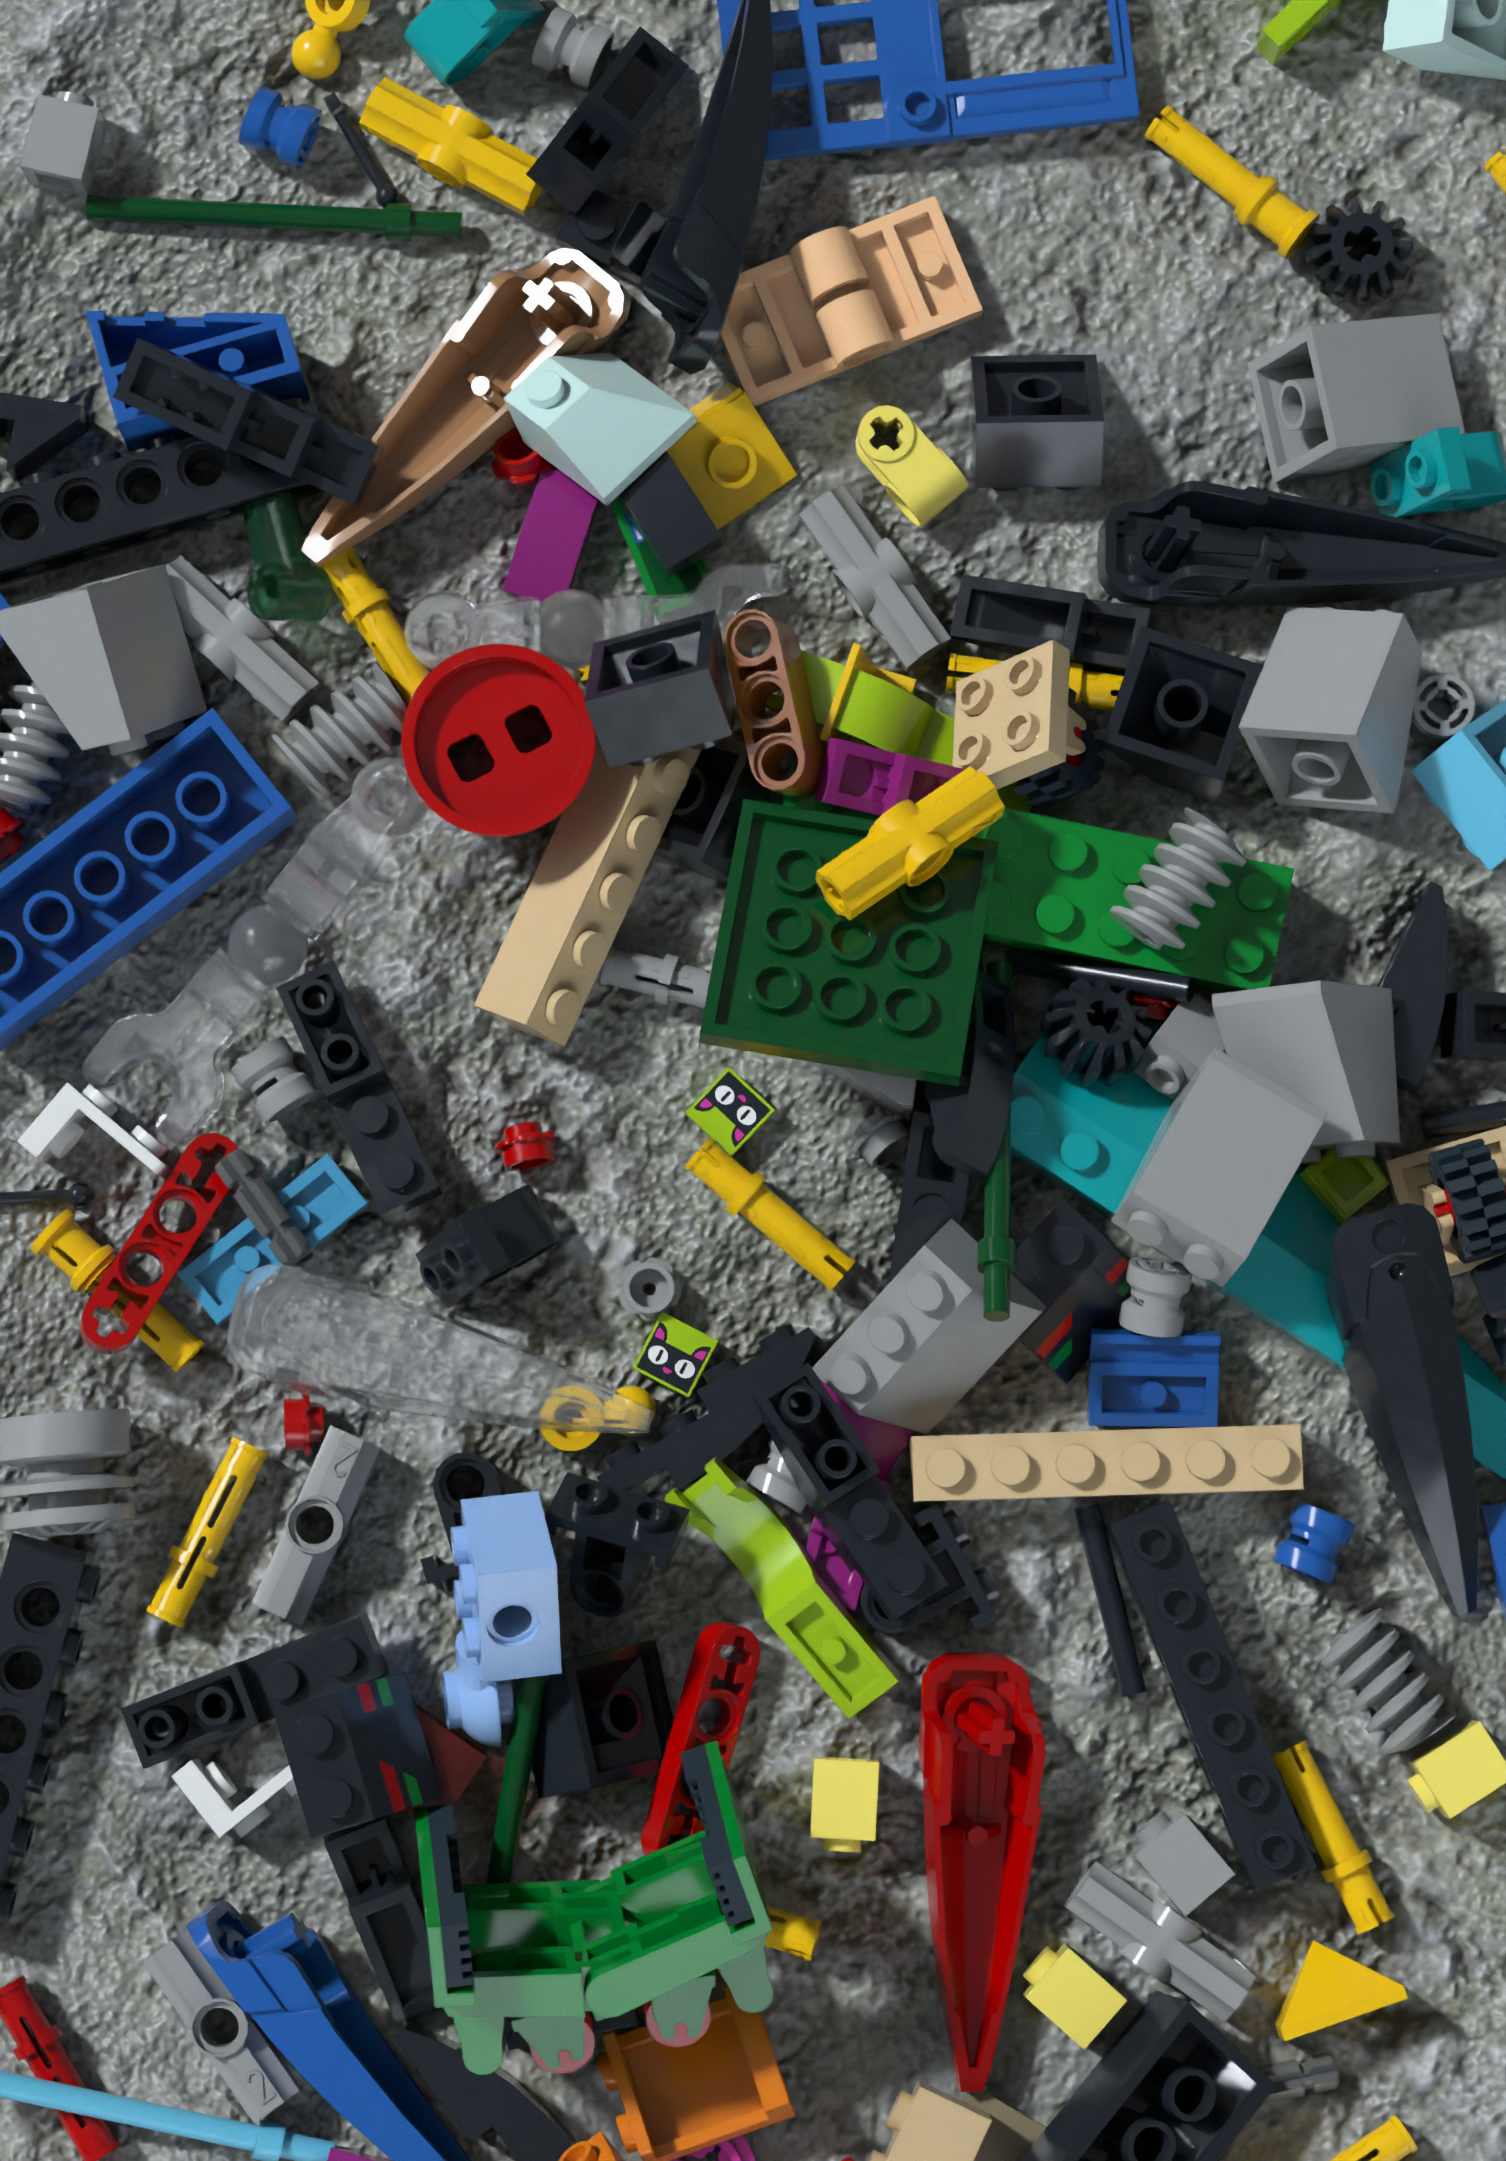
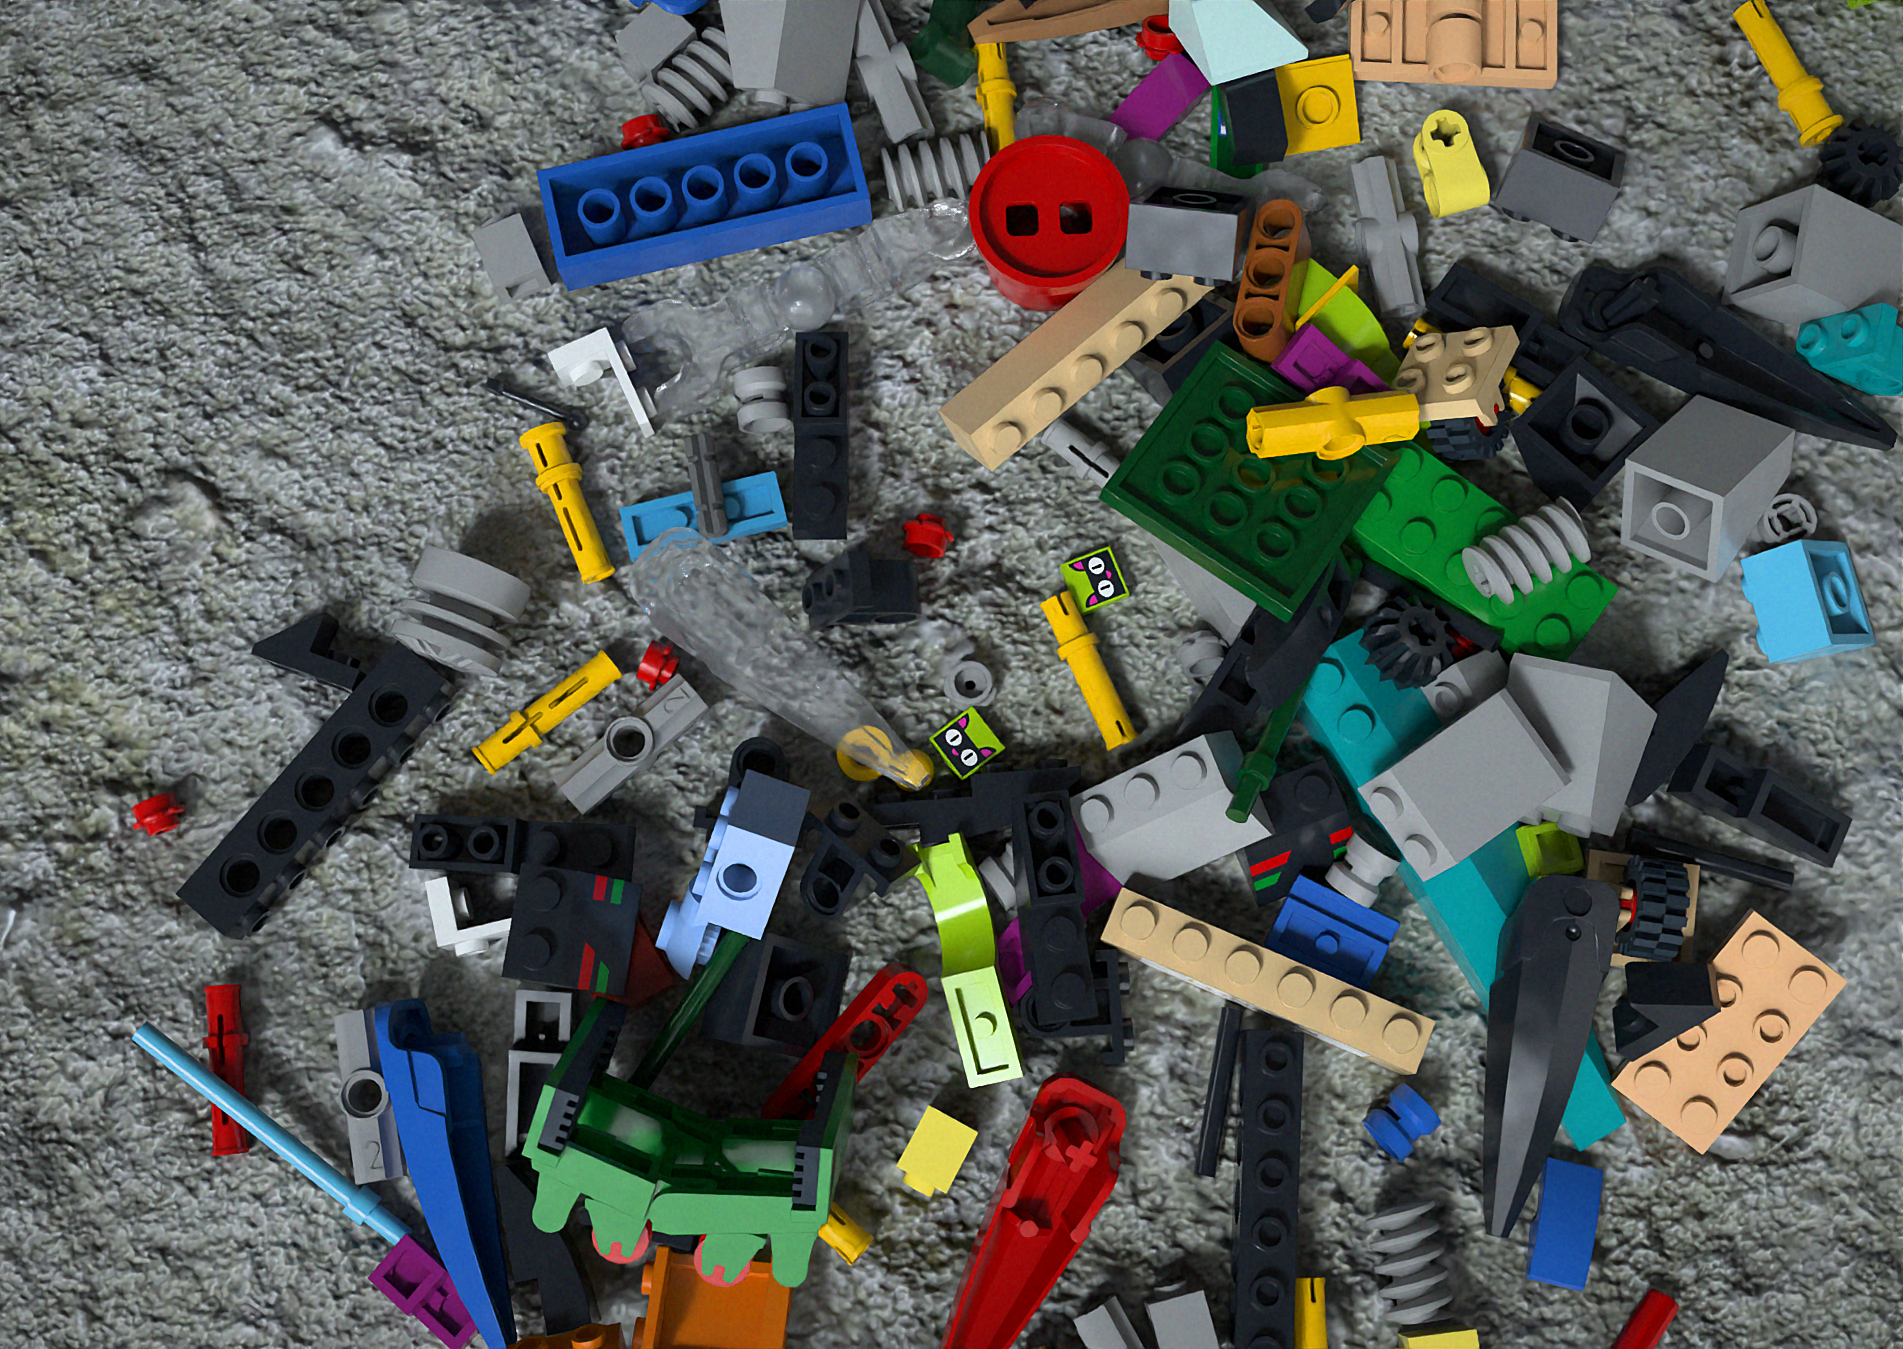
camera: 25 degrees right, 5 degrees down
red beam [80,1133,238,1354] -> none

